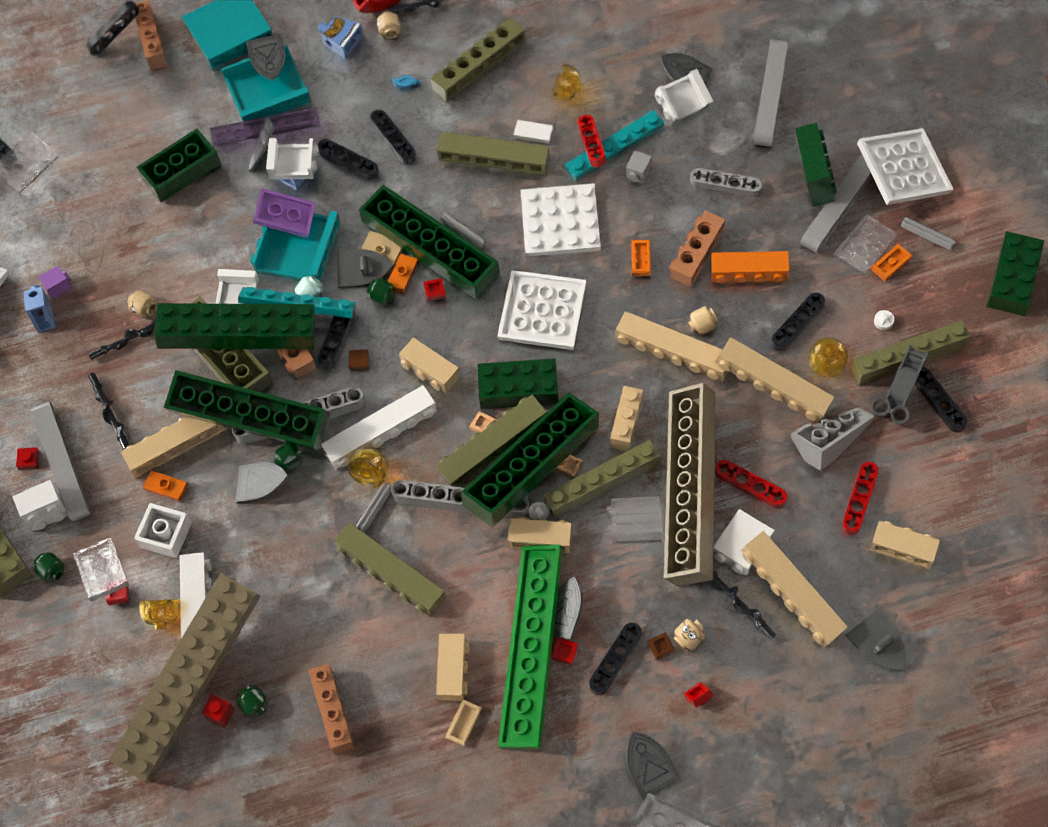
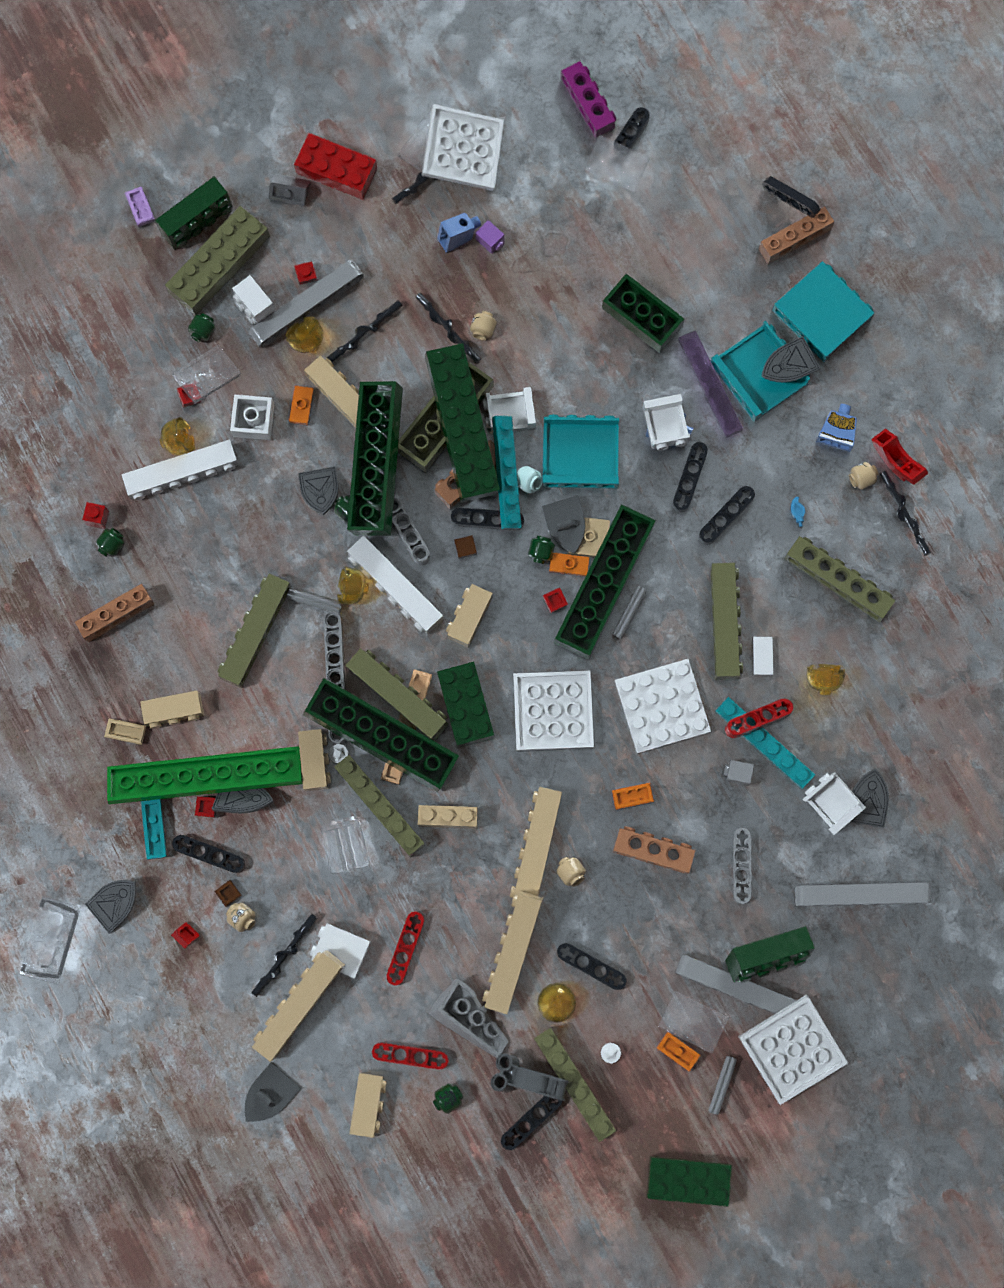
camera: 75 degrees right, 15 degrees up
dark tan brick [109,573,261,783] -> none
dark grey shield [249,117,275,171] -> none
medium lavender plate [253,188,316,238] -> none
dark tan brick [664,383,716,586] -> none
orange brick [710,251,789,283] -> none
none -> teal plate [141,799,167,860]
none -> clear yellow cylinder [286,316,324,353]
none -> dark green head [433,1083,464,1114]

